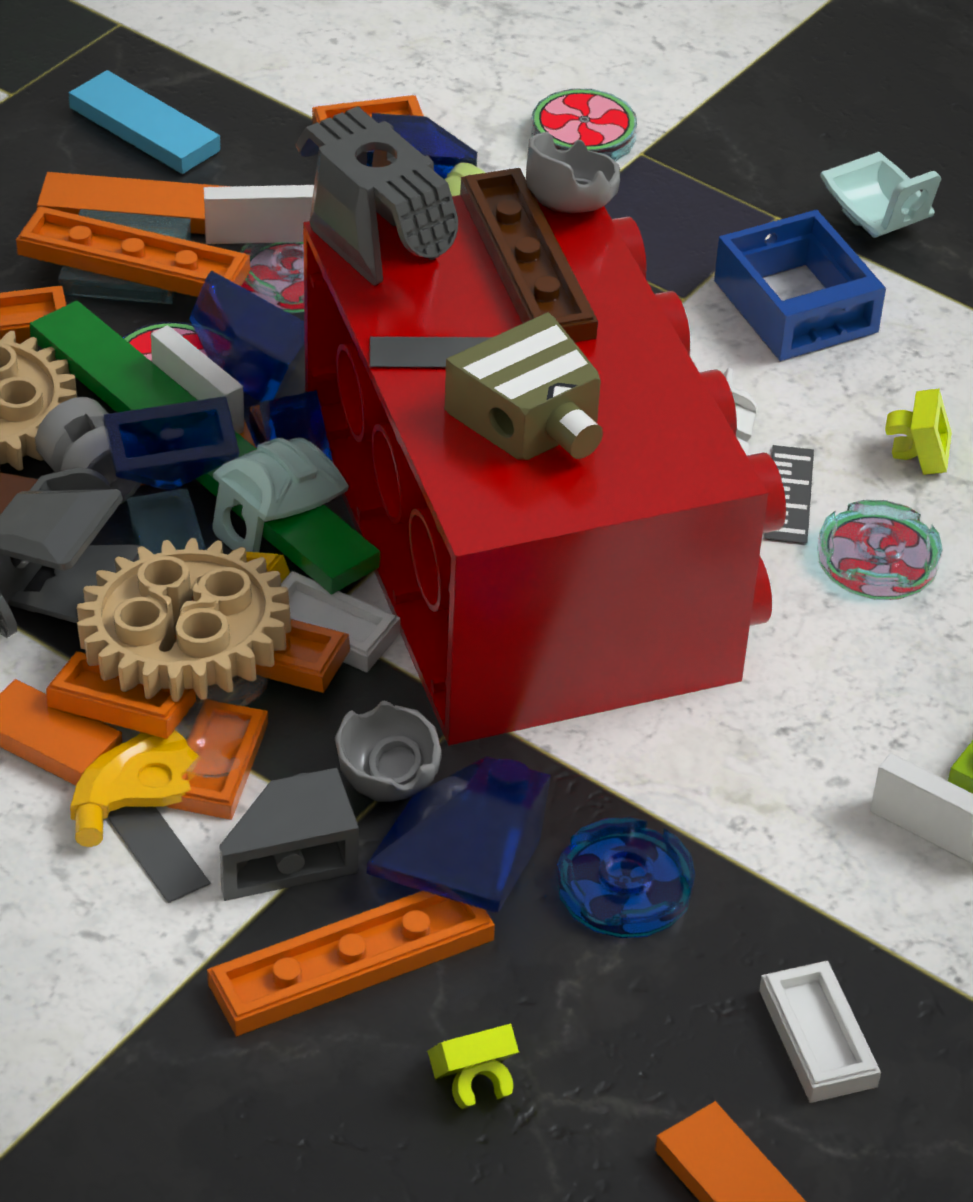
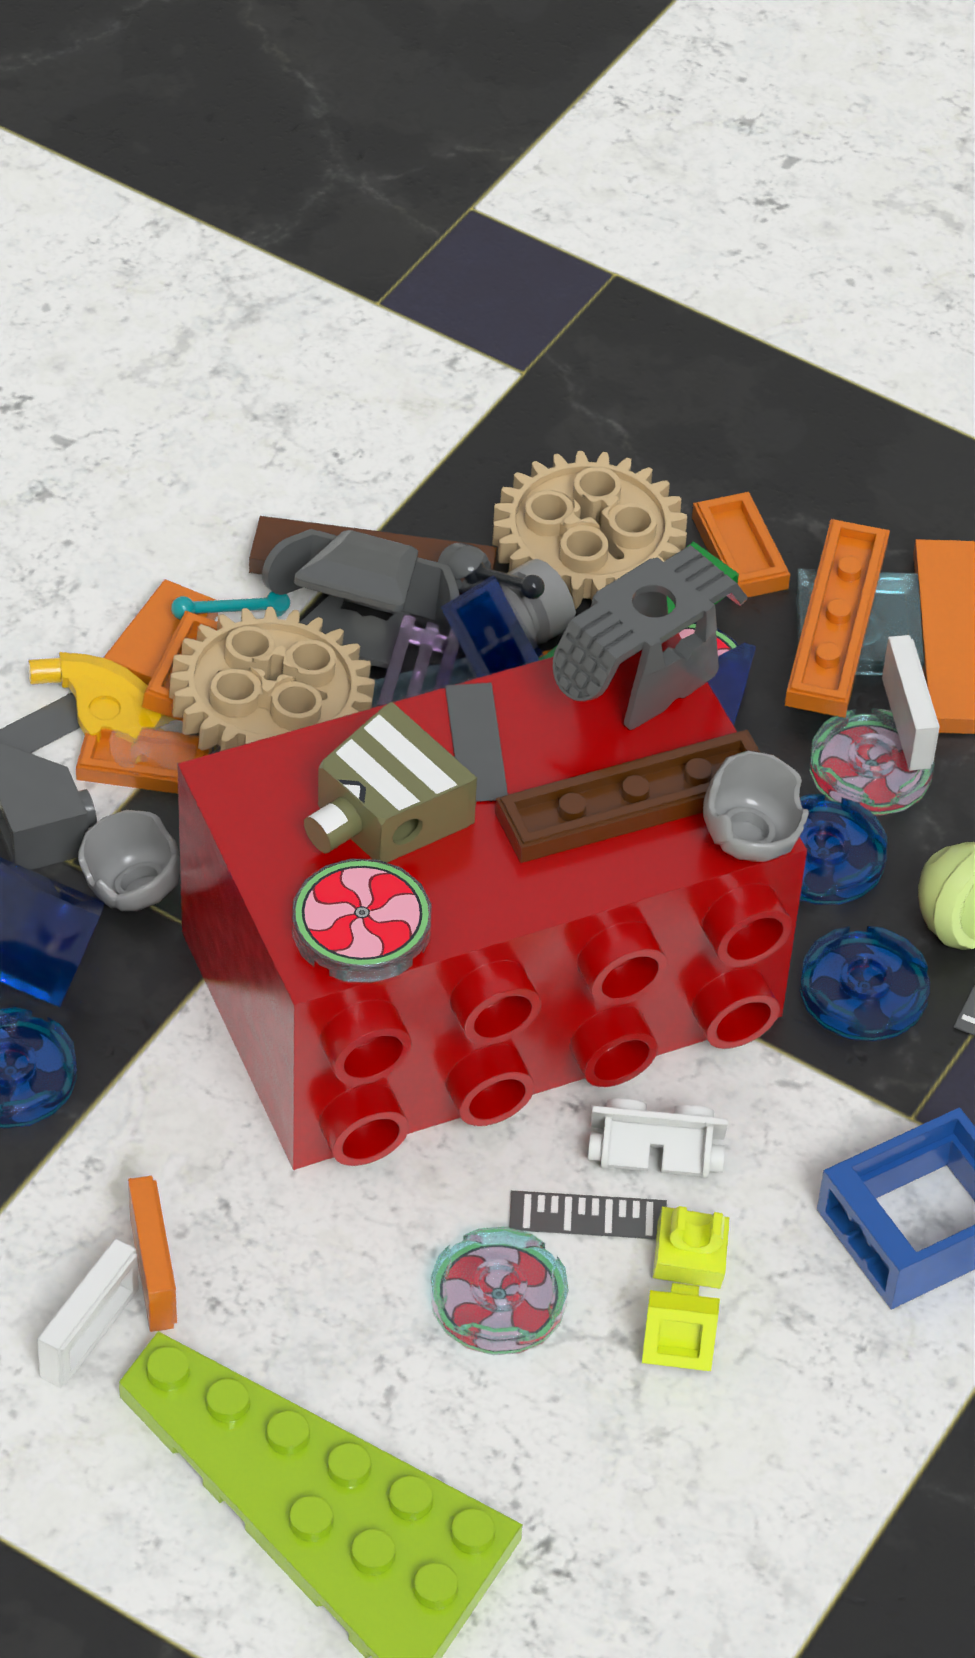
camera: 85 degrees right, 5 degrees up
none -> orange tile [128,1176,177,1332]
none -> teal hinge [171,591,290,620]
none -> tile [292,859,431,982]
none -> clear purple tile [376,614,463,707]
none -> hinge [438,543,545,599]
none -> neon yellow tile [653,1206,730,1289]

